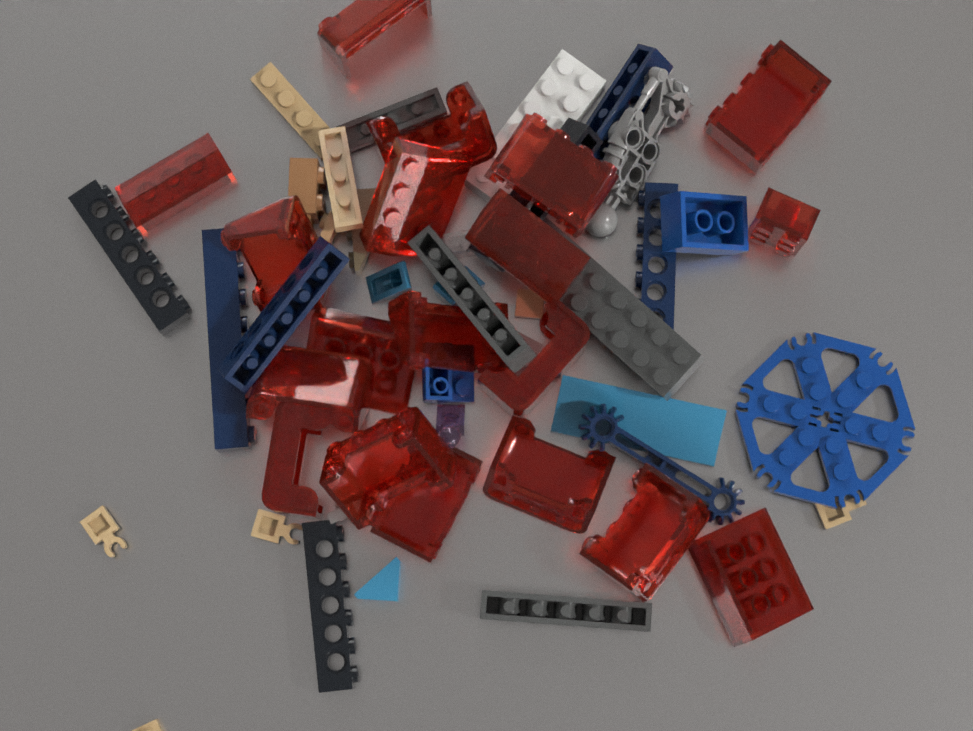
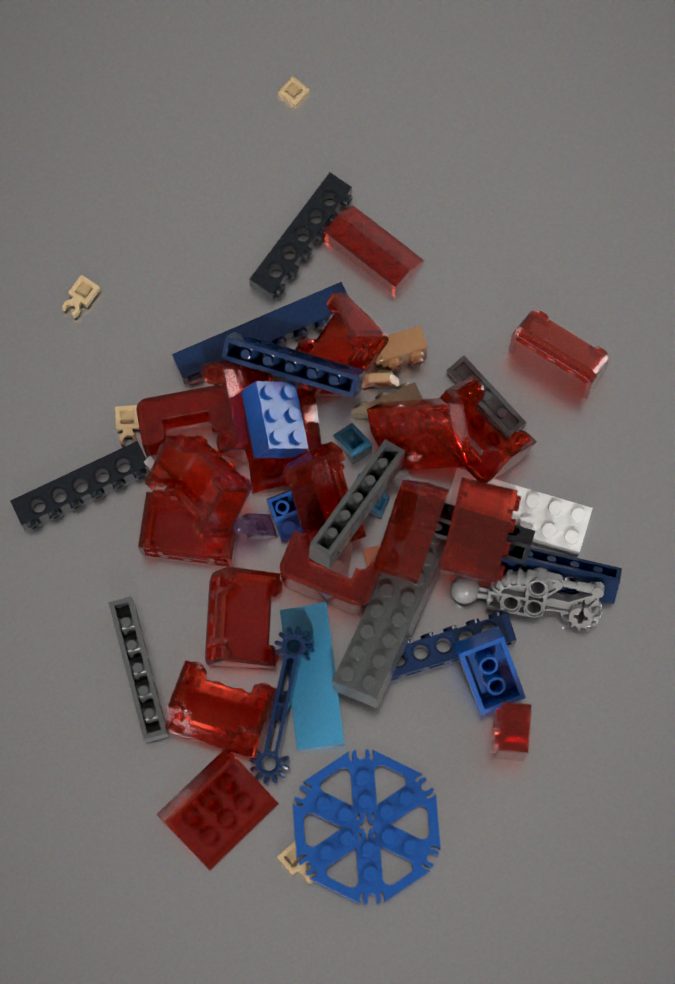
camera: 70 degrees right, 5 degrees down
tan plate [250,62,330,161] -> none
tan plate [318,126,364,233] -> none
dark azure slope [354,557,401,602] -> none
clear red windscreen [705,39,832,174] -> none
none -> blue brick [241,381,308,458]

